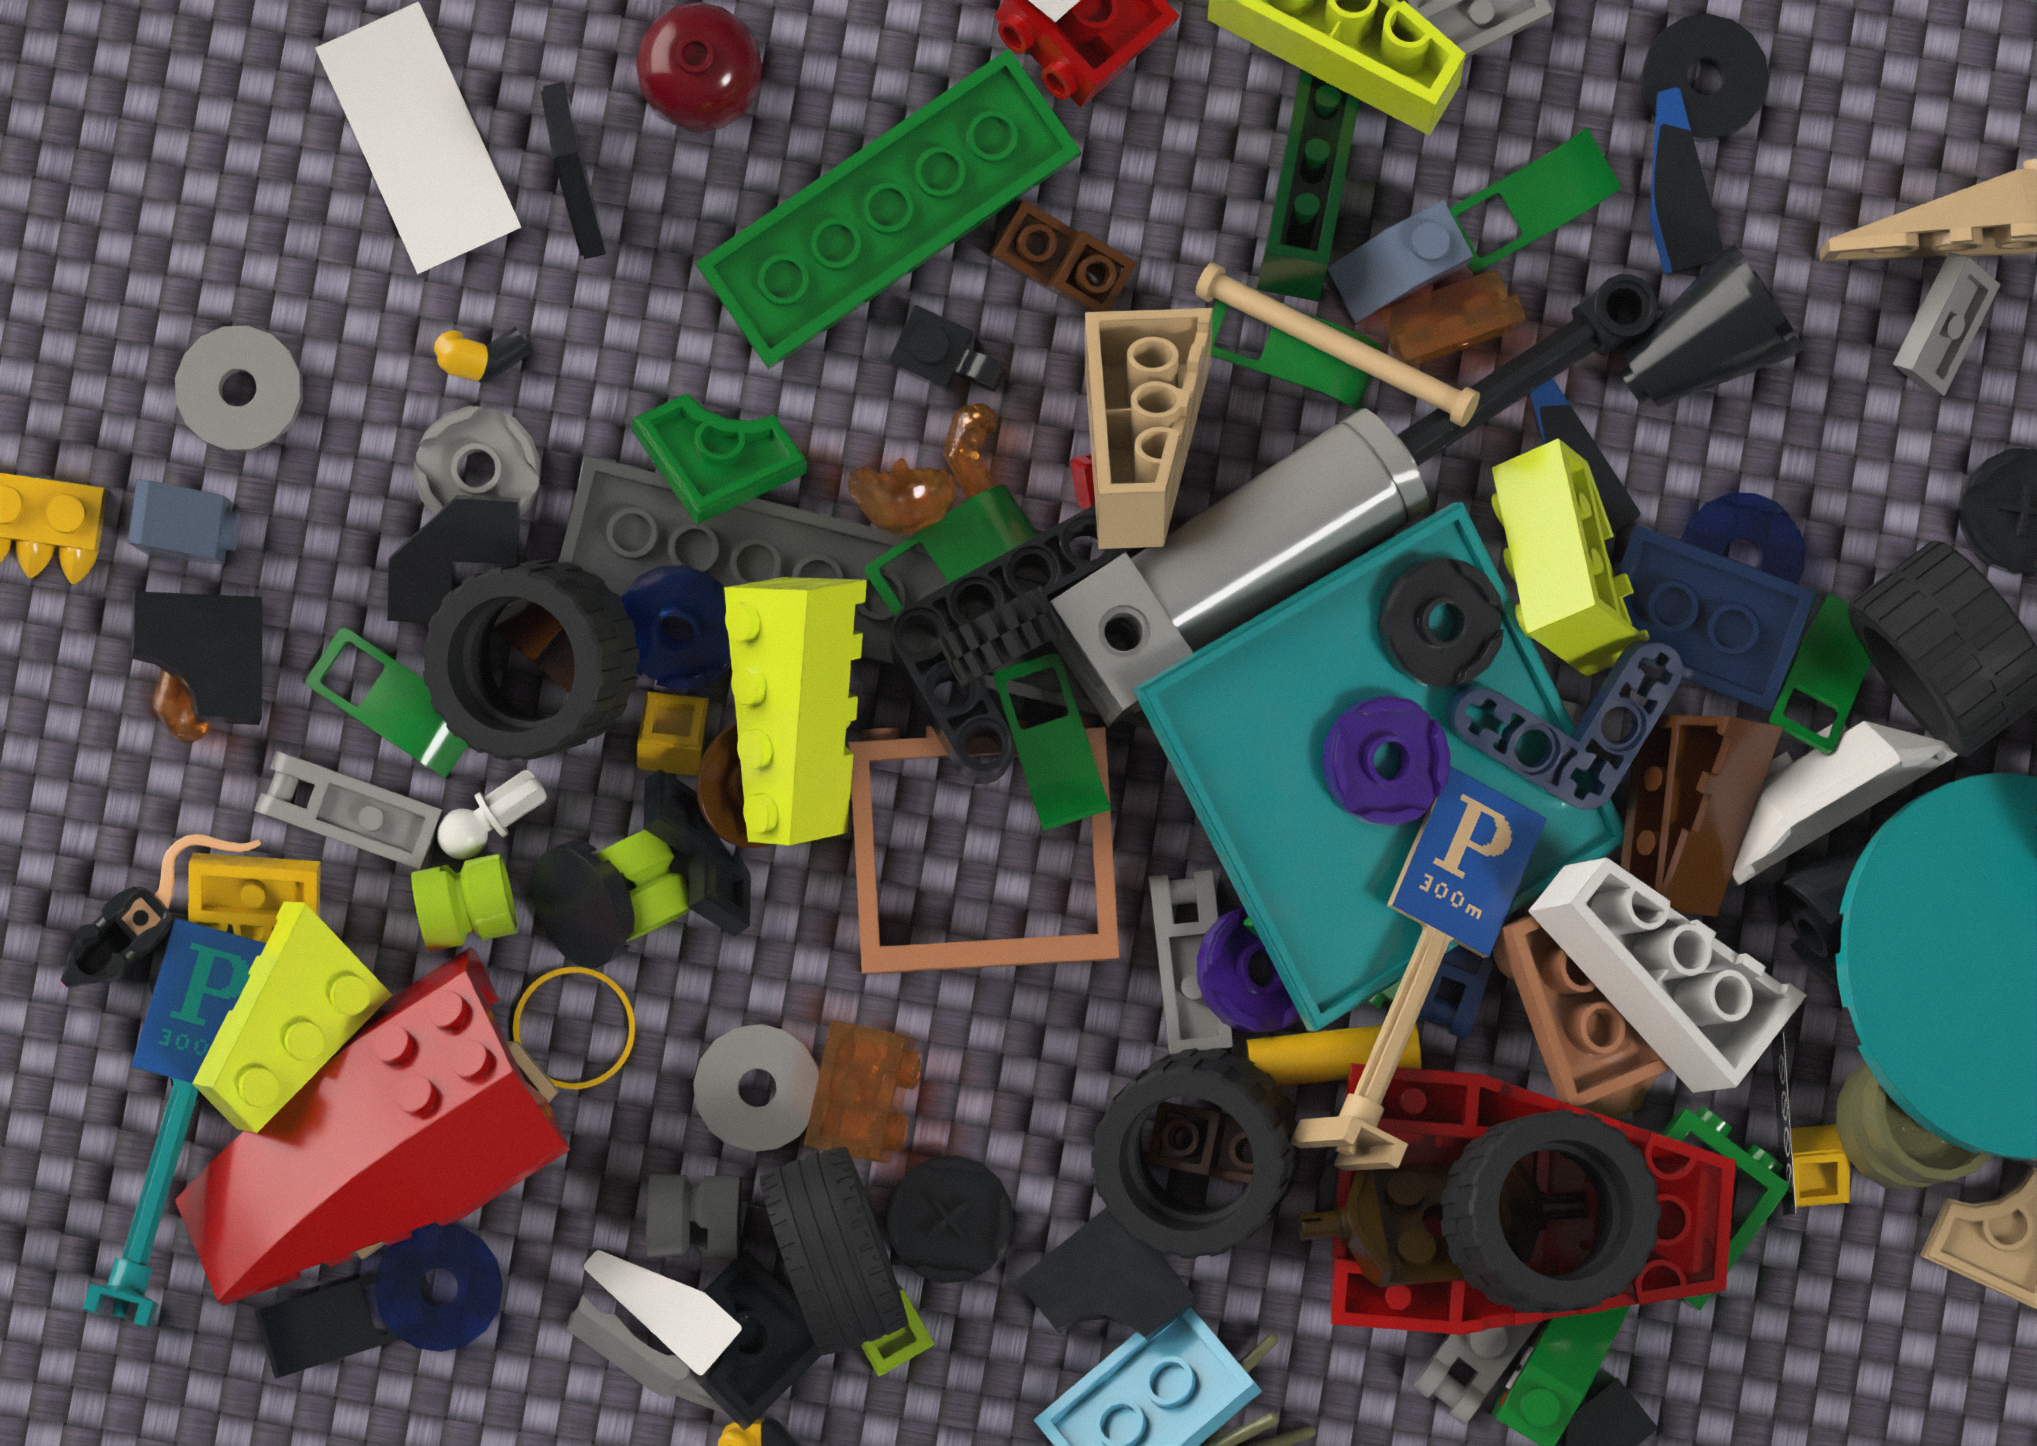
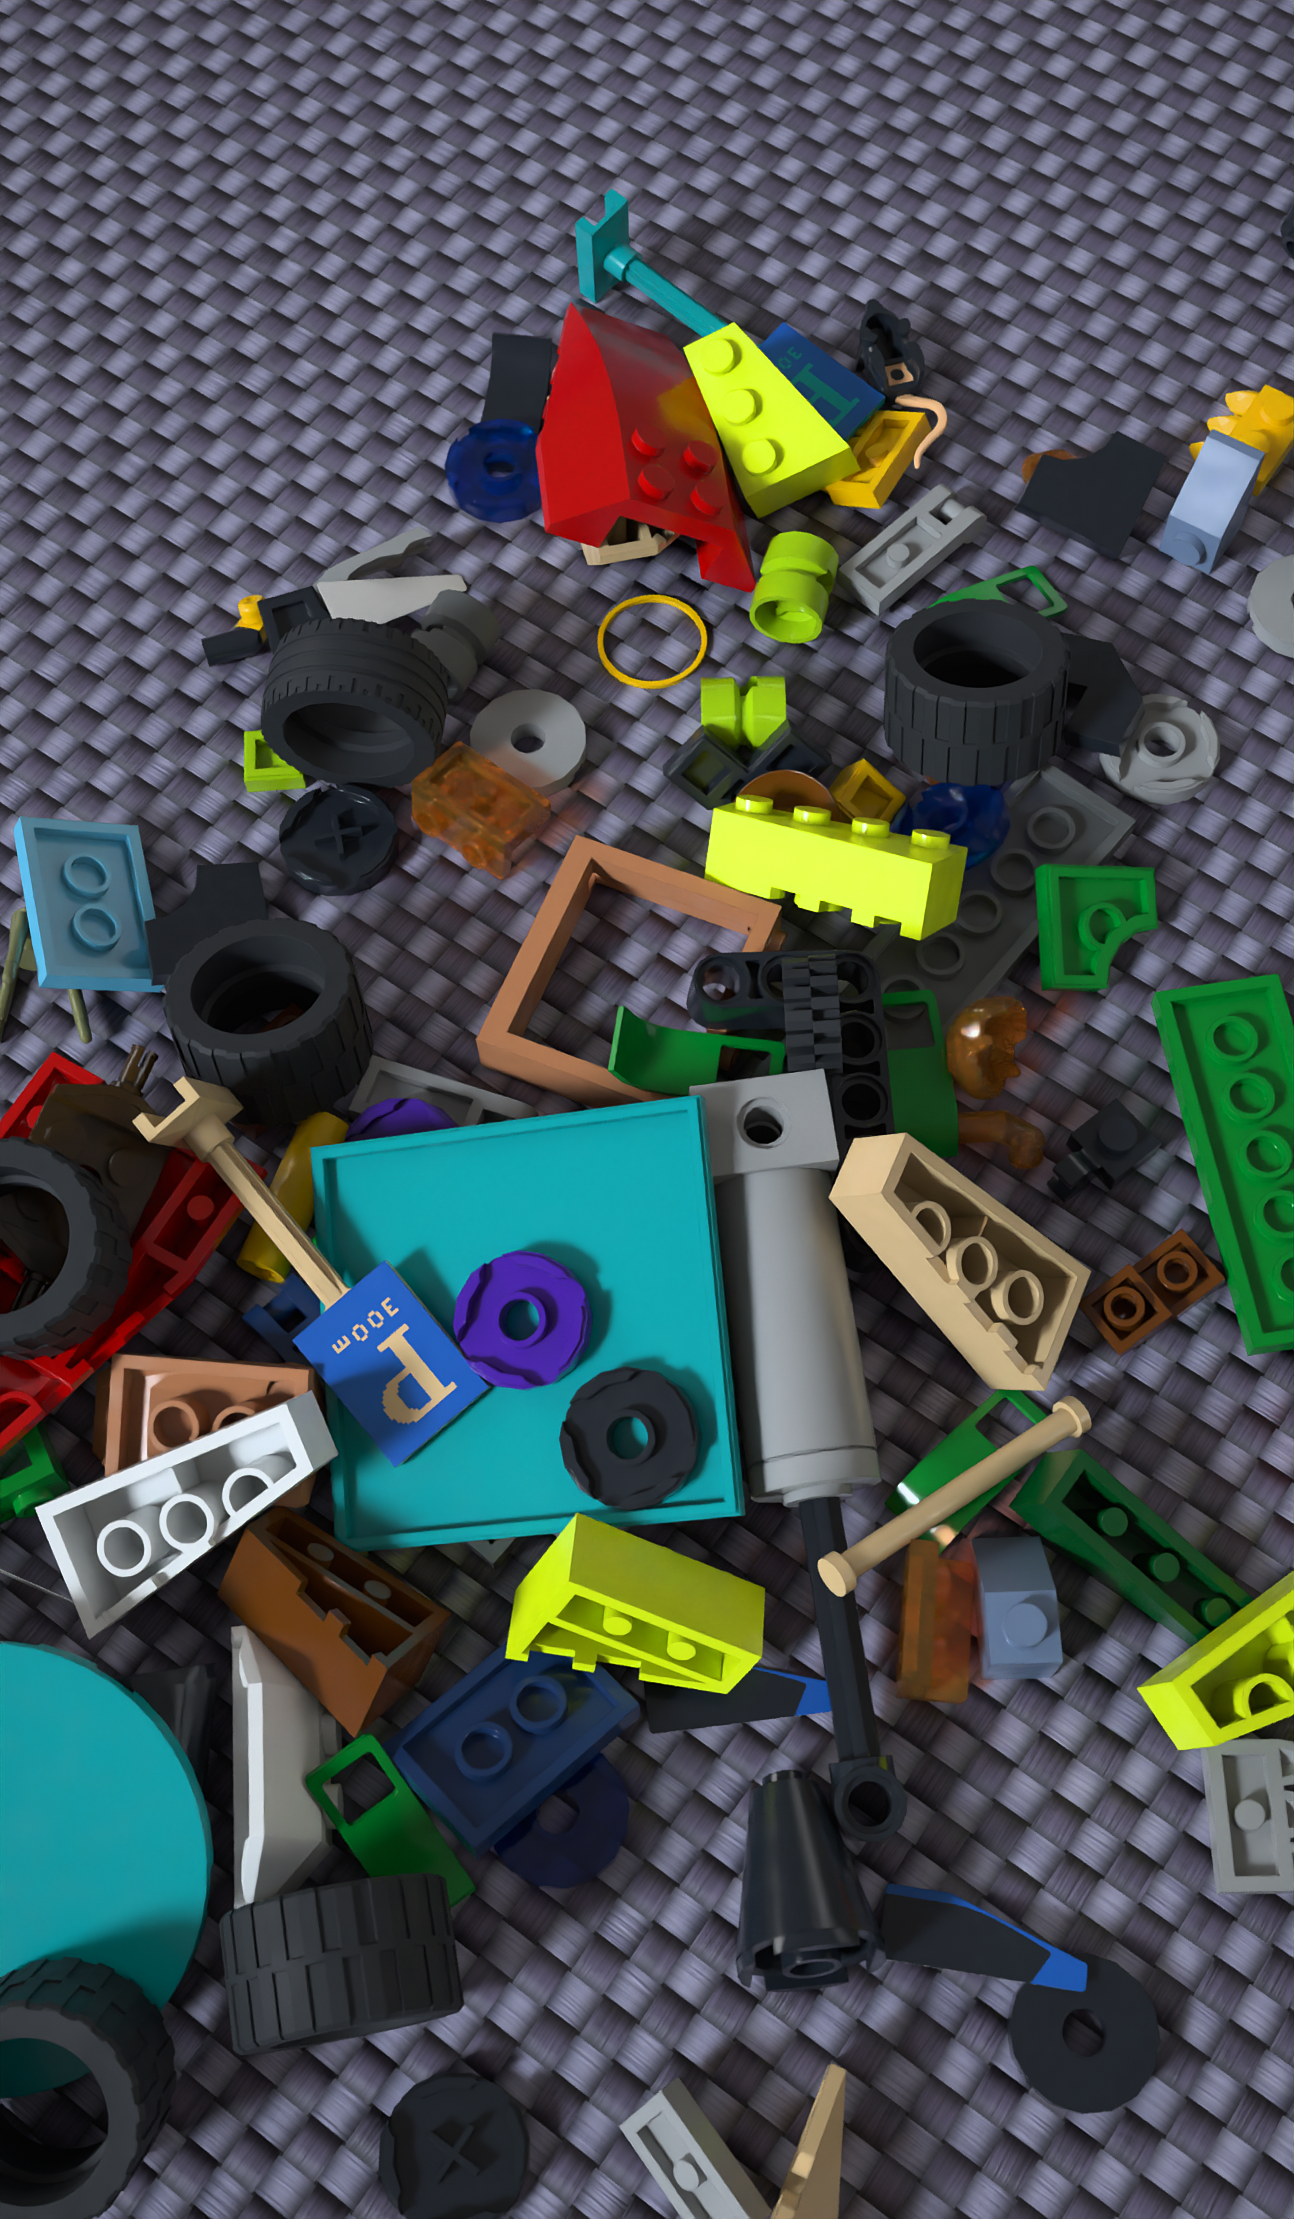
camera: 120 degrees right, 20 degrees down
arm [434,326,533,383] -> none
white axle [437,770,547,860] -> none
black tile [533,841,635,969] -> none
dark blue beam [1446,638,1683,810] -> none
green piece [1449,128,1622,273] -> none

